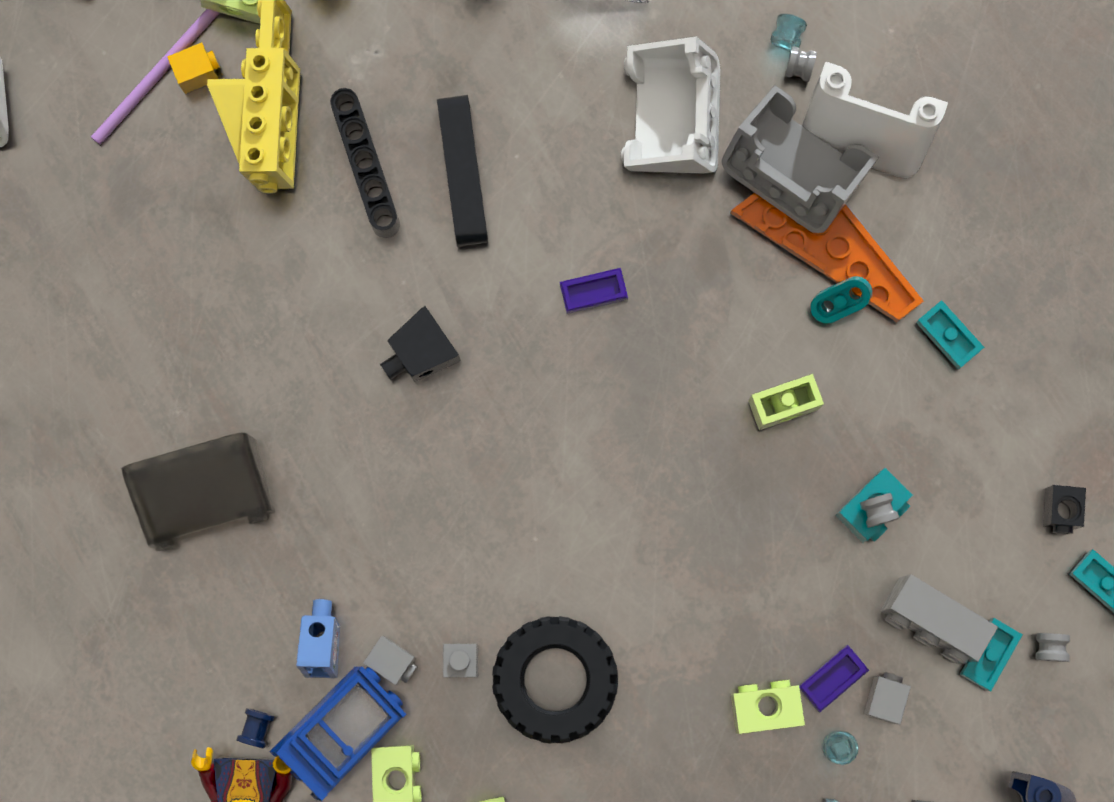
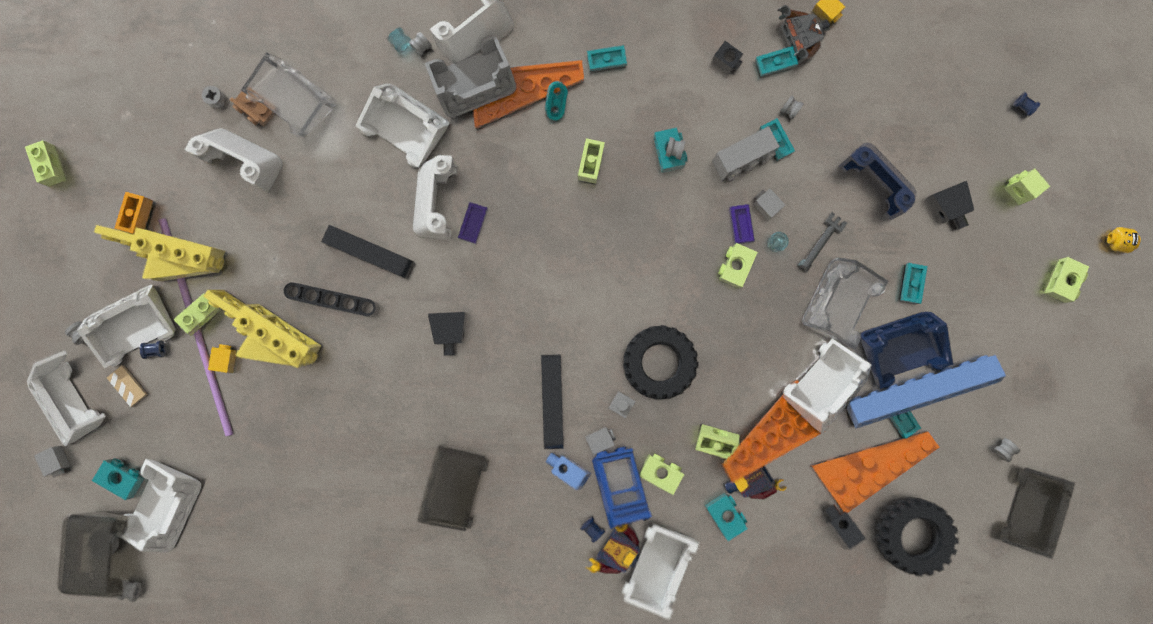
camera: 60 degrees left, 5 degrees up
none -> white windscreen [413,155,458,240]
none -> black beam [541,354,564,450]

